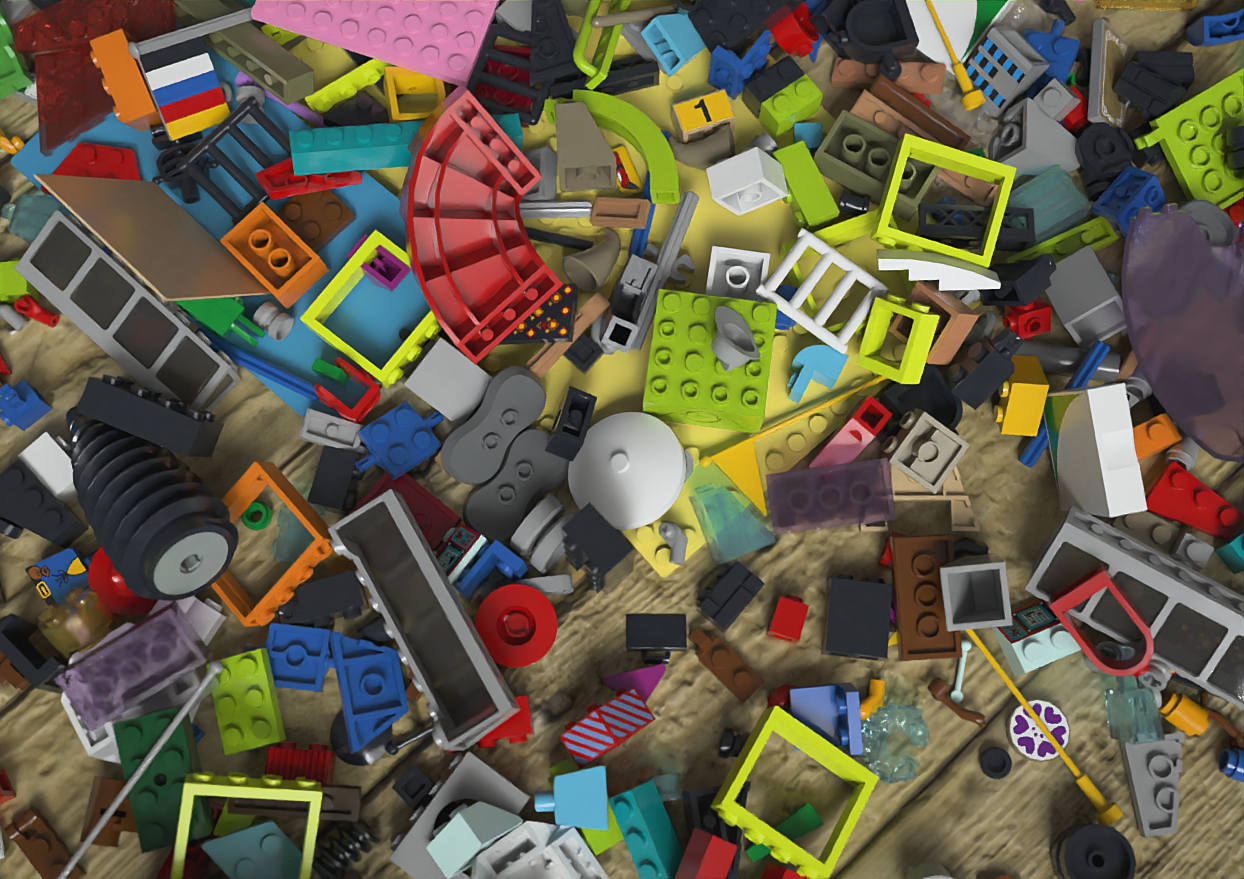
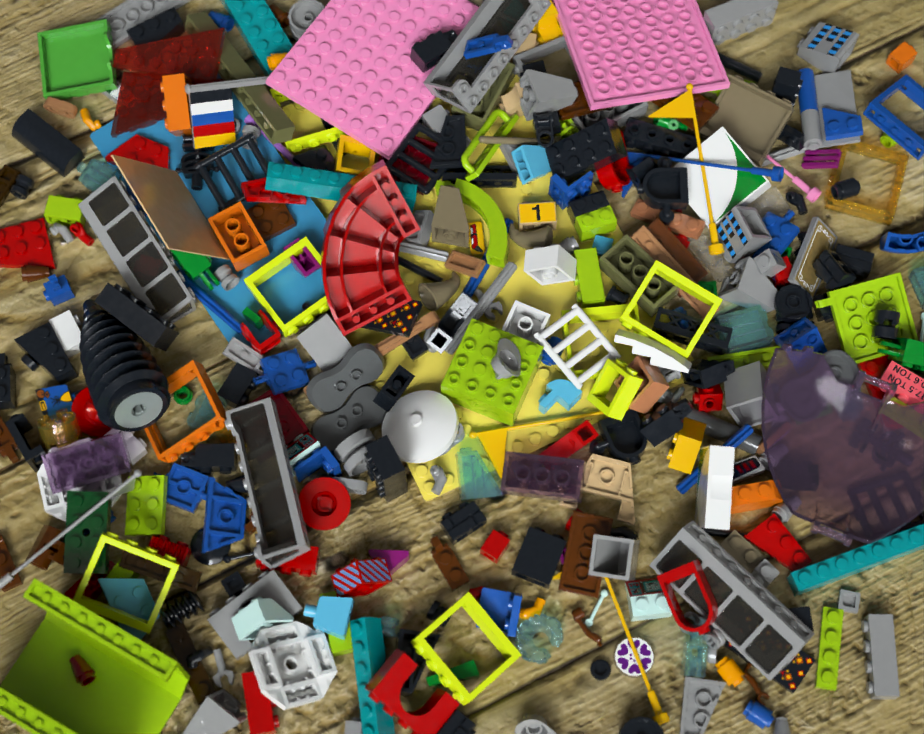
camera: 15 degrees right, 5 degrees down
black piece [626,614,687,664] -> none
plate [881,408,970,494] -> none

